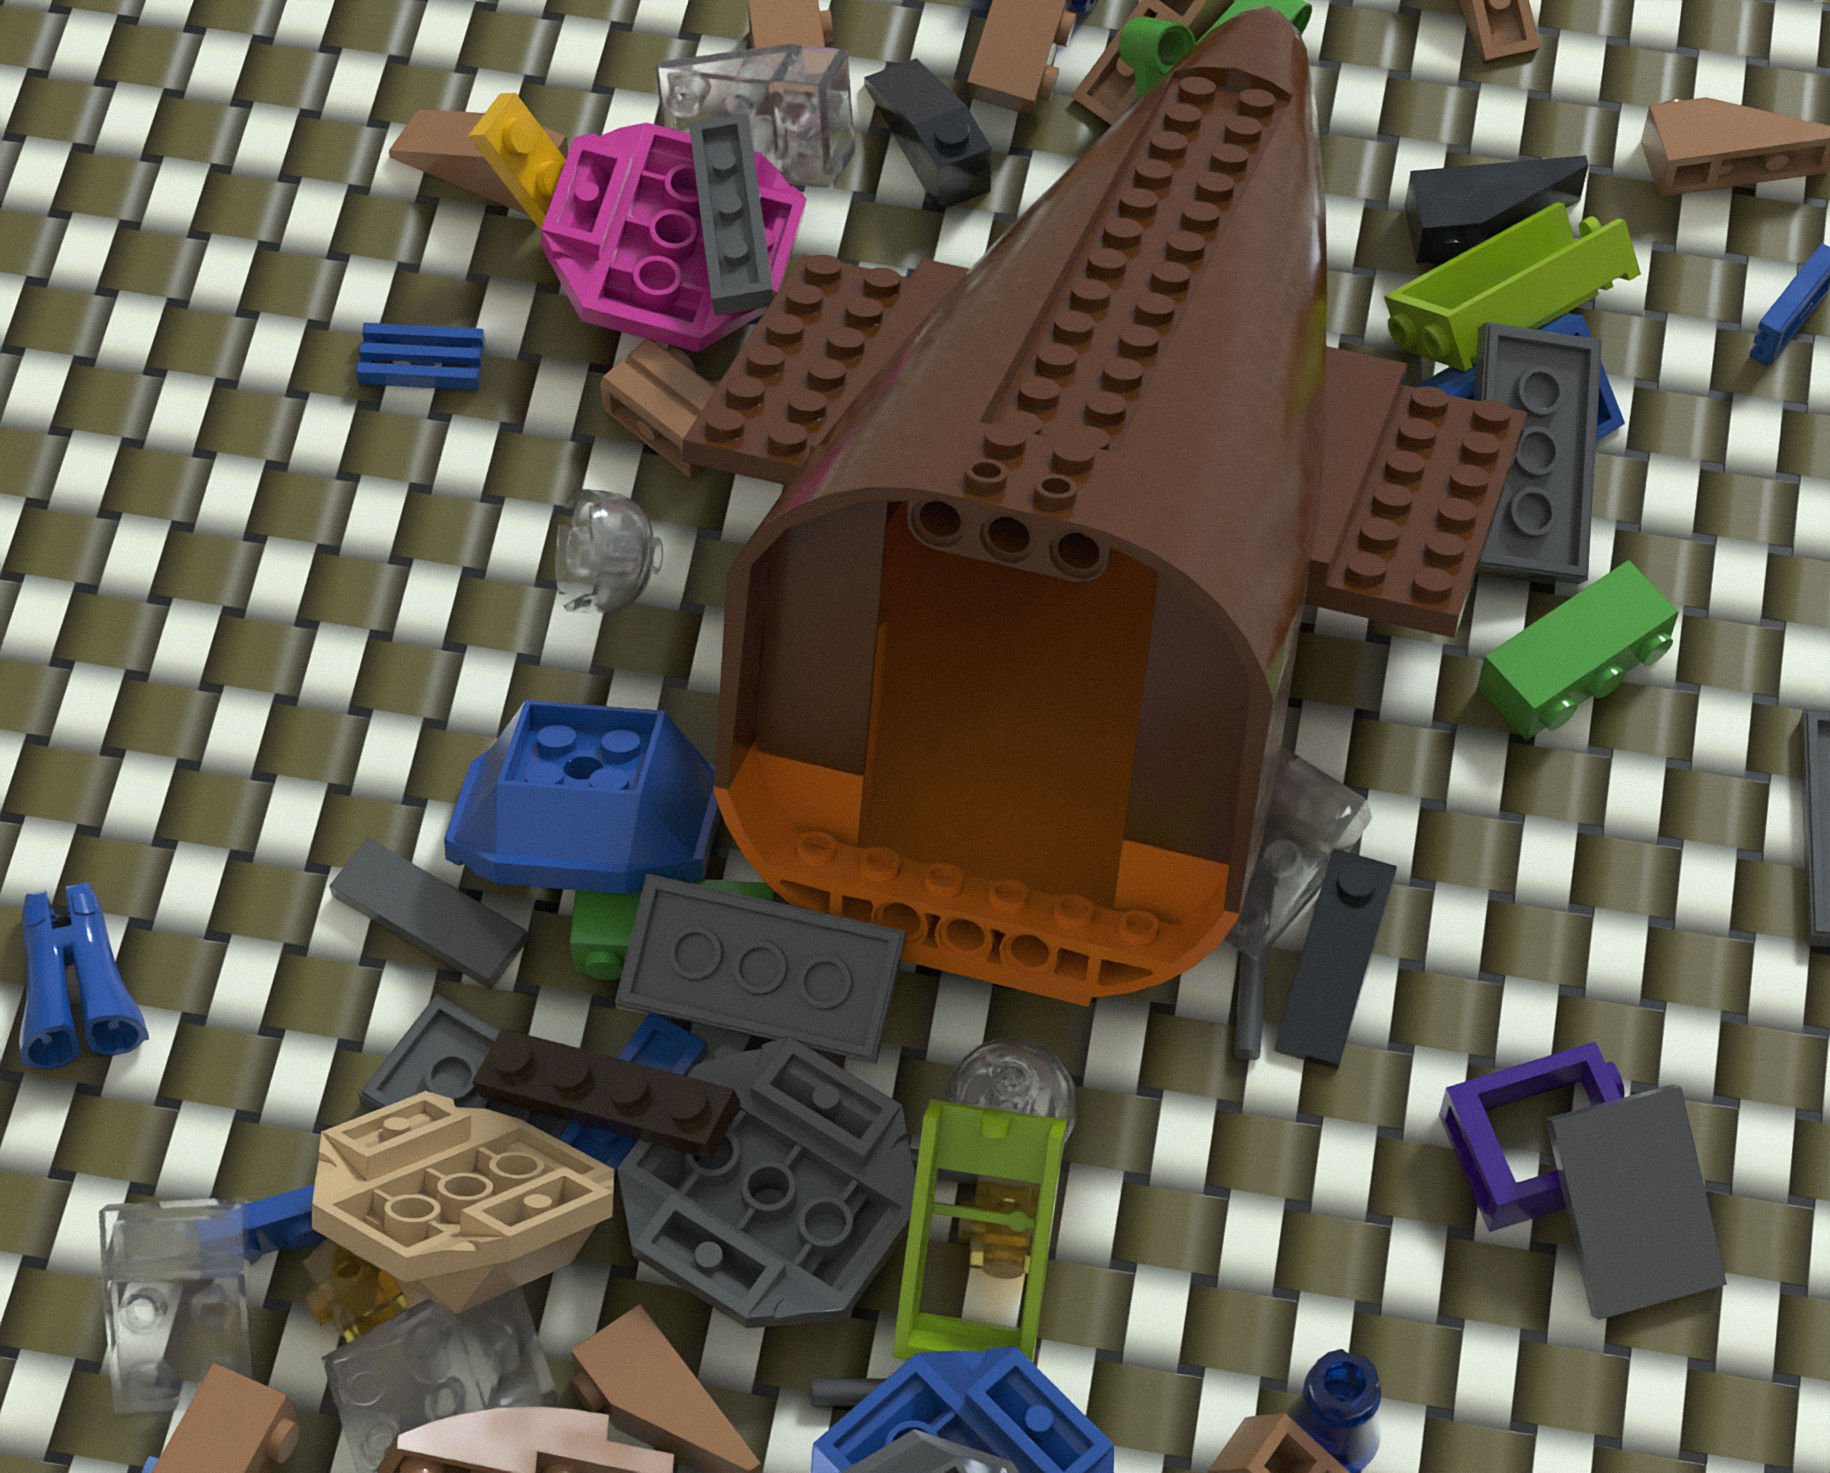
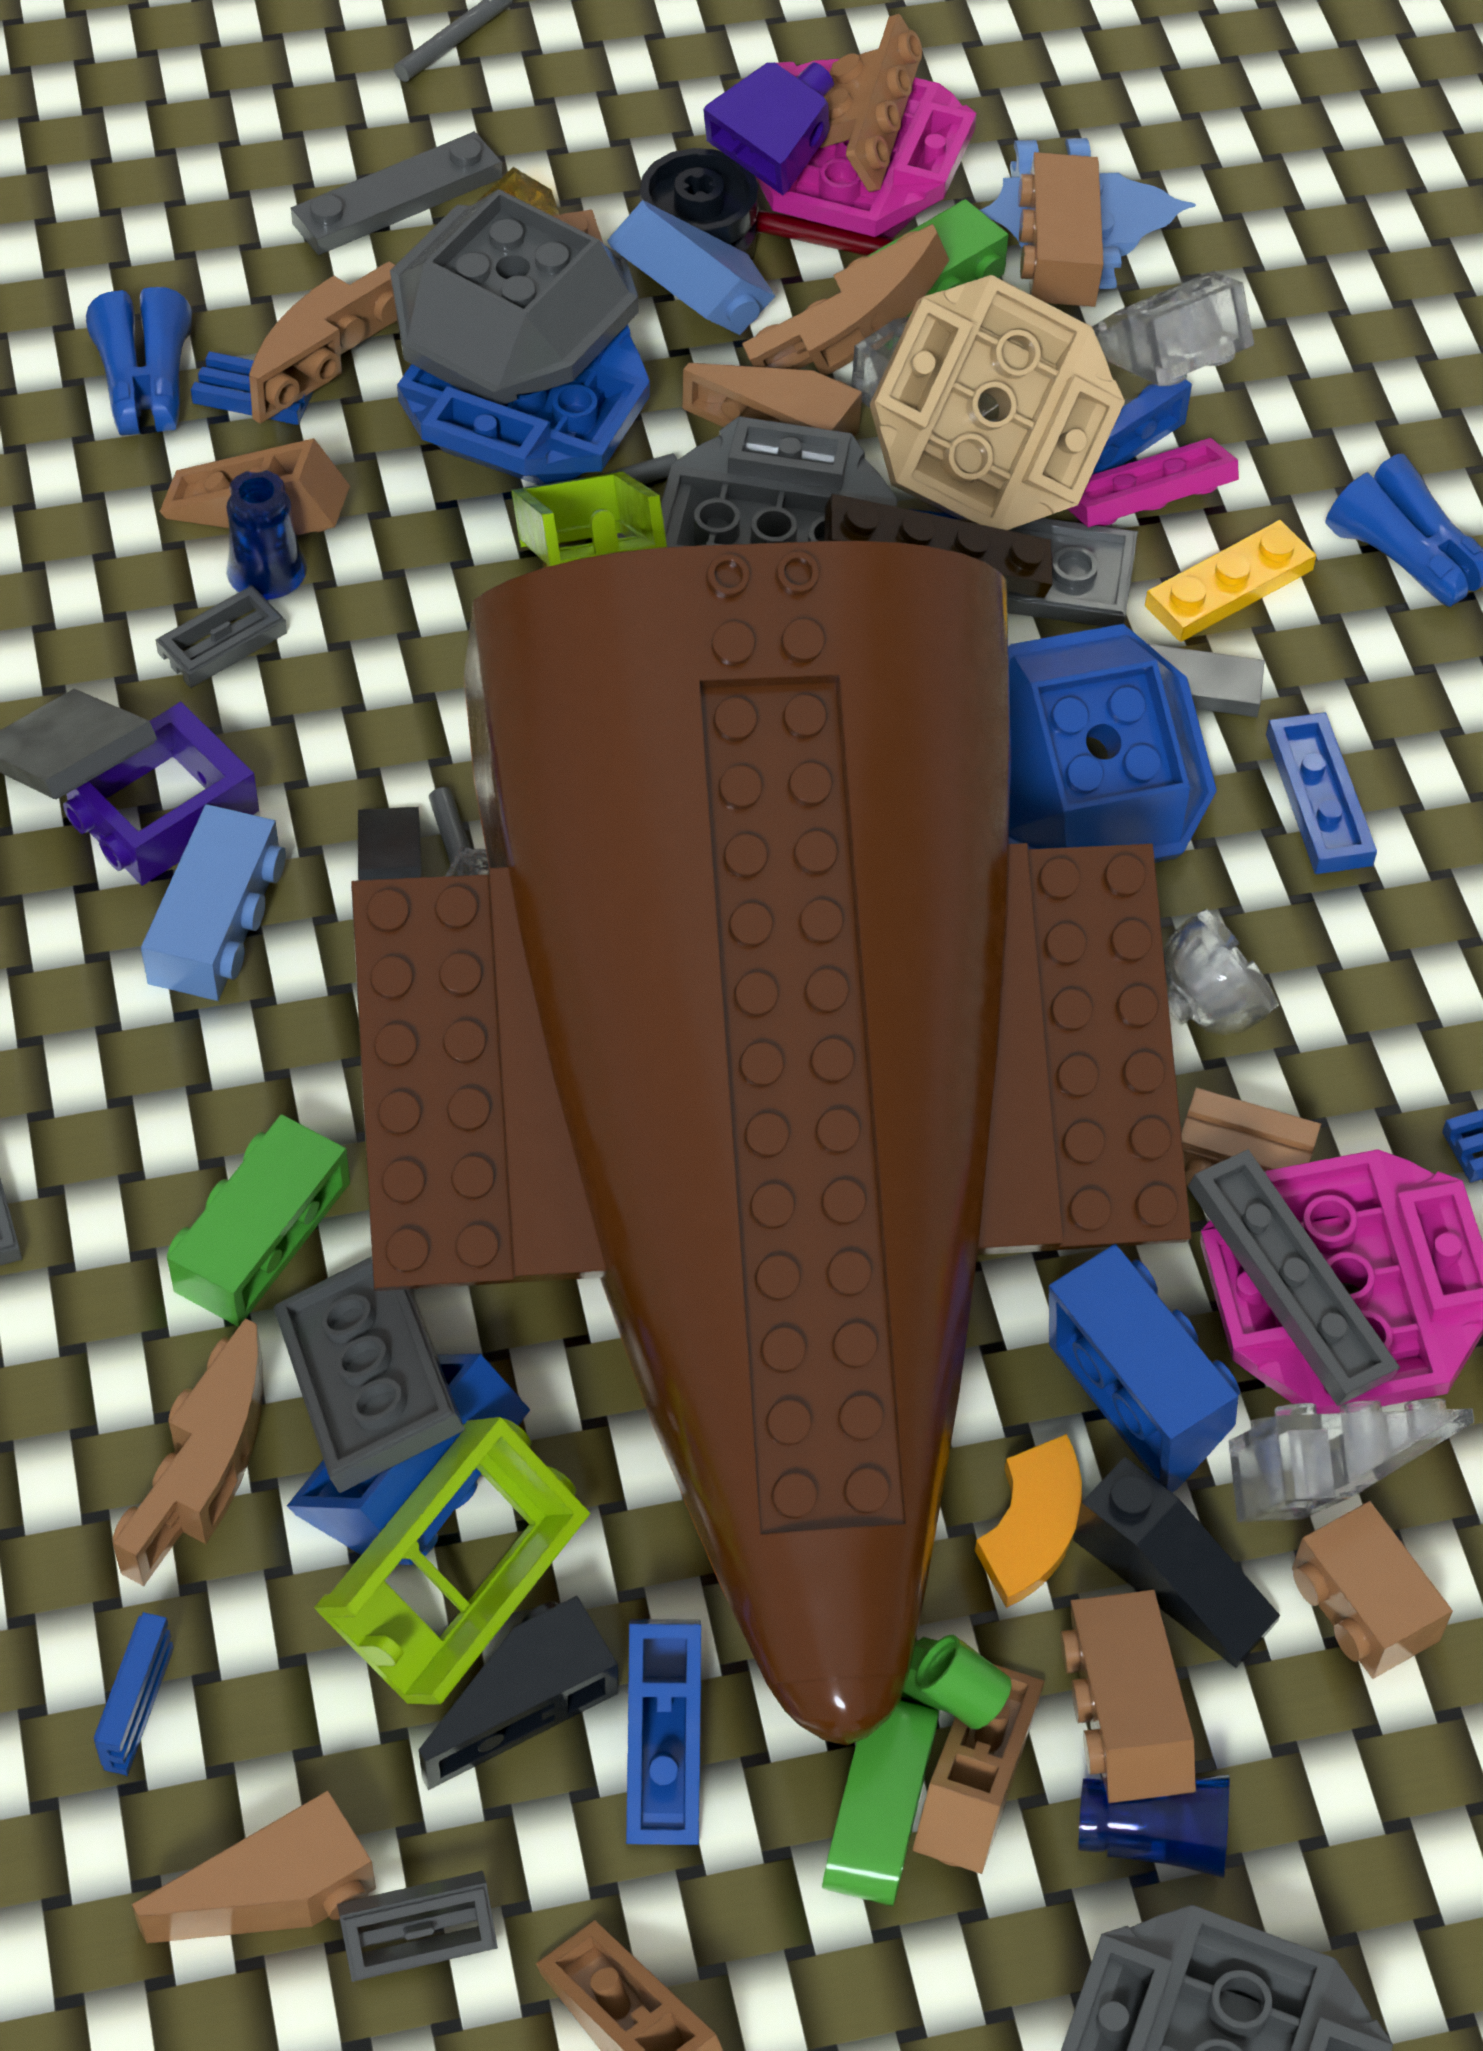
camera: 155 degrees right, 5 degrees down
none -> medium nougat slope [113,1318,263,1586]
none -> medium blue brick [141,804,286,1001]
none -> dark grey tile [155,585,287,688]
none -> dark grey tile [337,1871,498,1982]
none -> blue slope [626,1619,701,1845]
none -> light orange tile [975,1434,1082,1608]
none -> blue slope [1049,1244,1240,1493]
none -> dark pink plate [1068,438,1239,528]
none -> yellow plate [1144,520,1317,642]
none -> plate [1266,712,1377,874]

